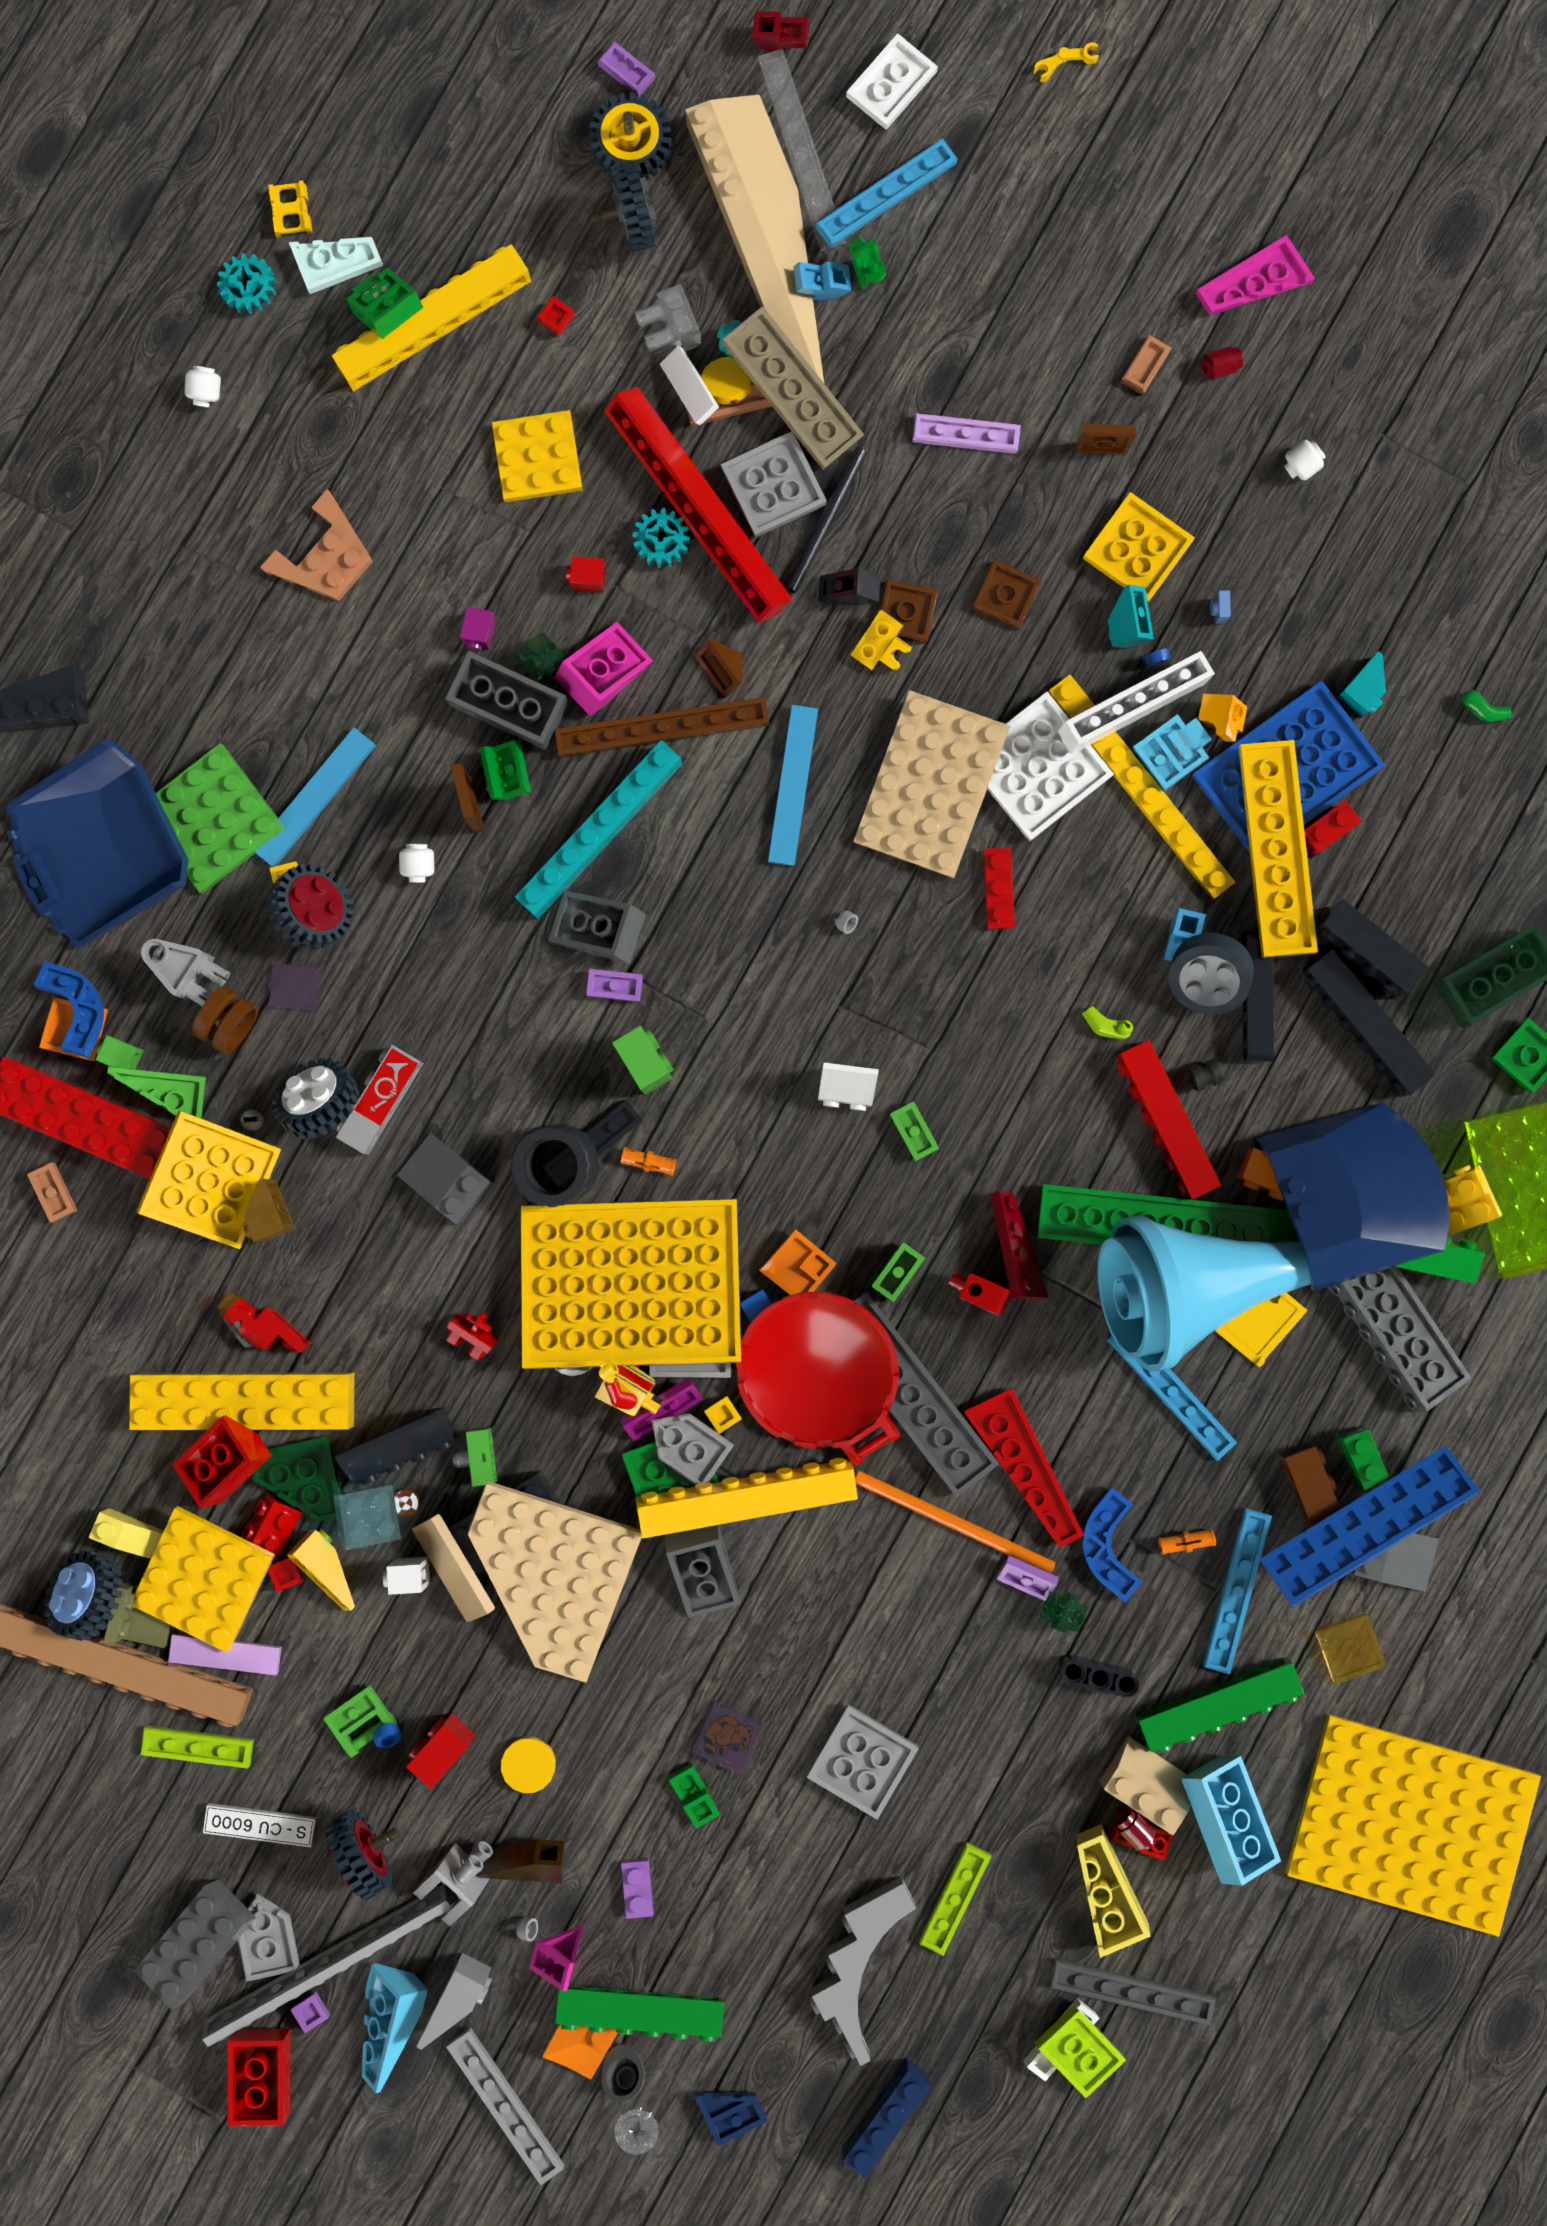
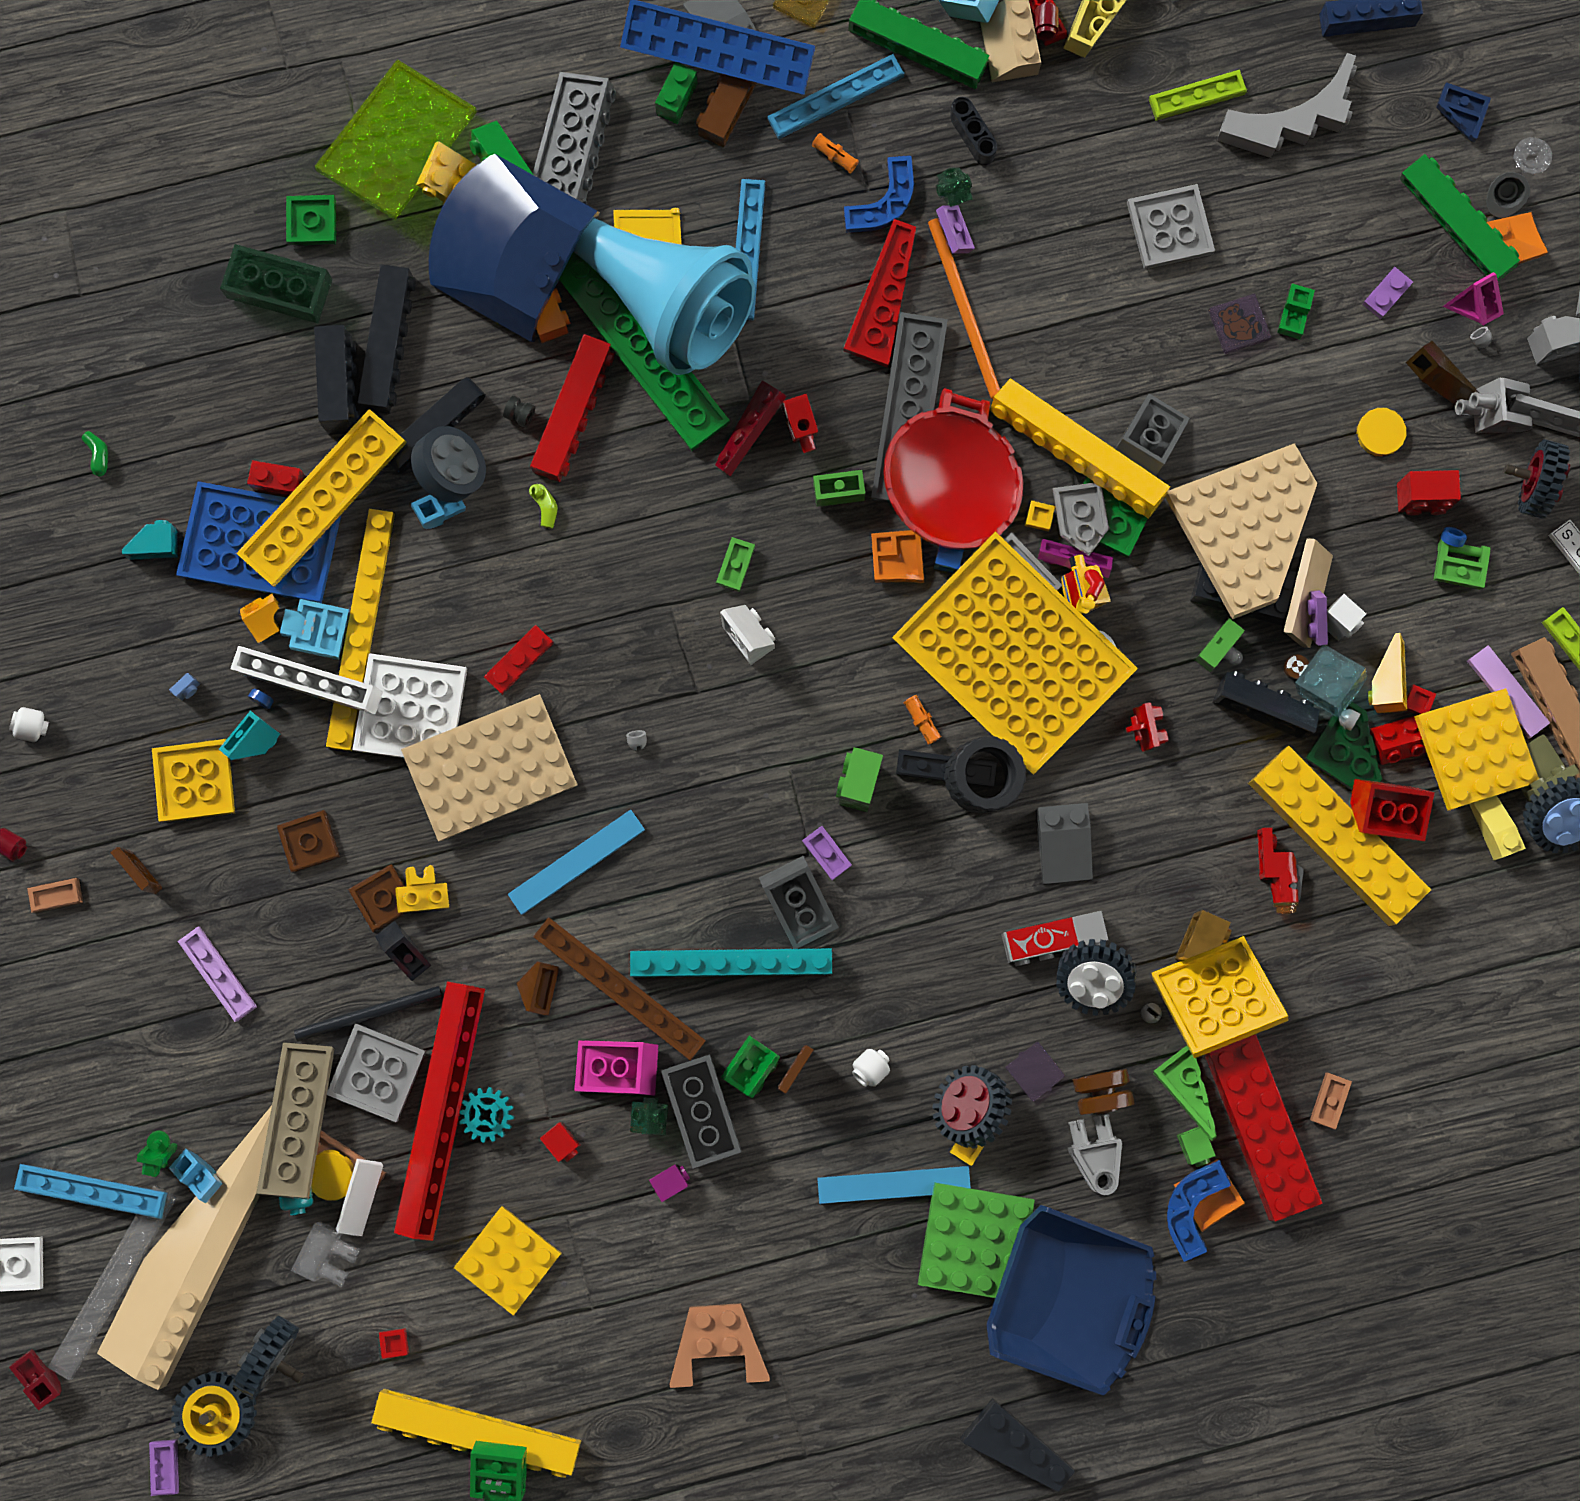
camera: 135 degrees left, 5 degrees down
none -> medium lavender plate [1307,590,1328,646]
none -> light grey hinge [1339,709,1360,731]

